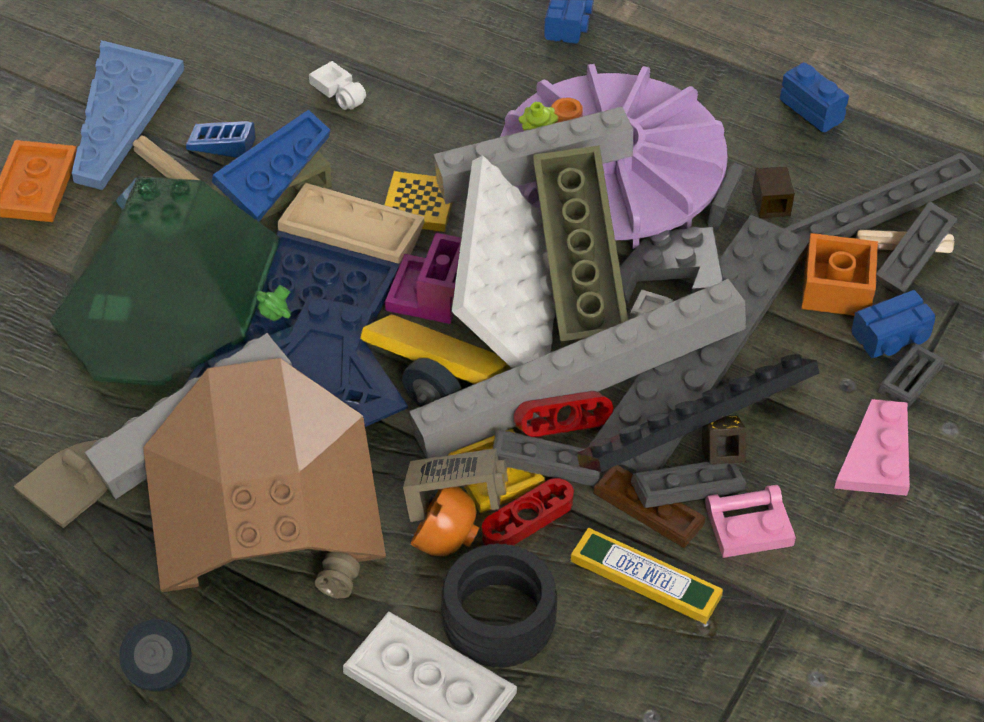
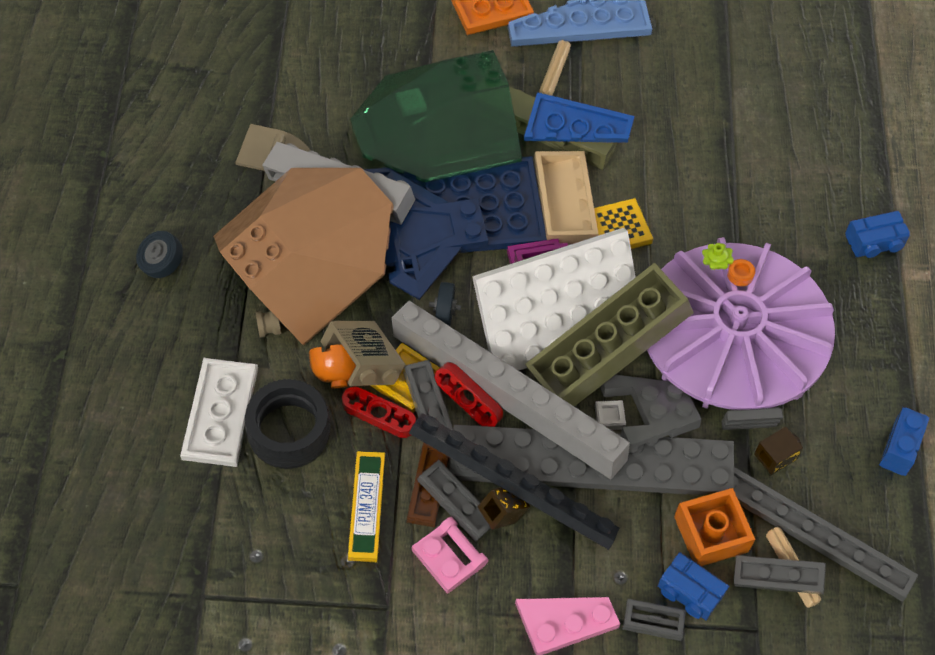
camera: 60 degrees right, 10 degrees up
blue slope [186,121,256,158] -> none
bright green plant [256,285,291,321] -> none
white plate [309,61,366,110] -> none
yellow tile [360,314,511,384] -> none
light grey brick [434,107,633,204] -> none

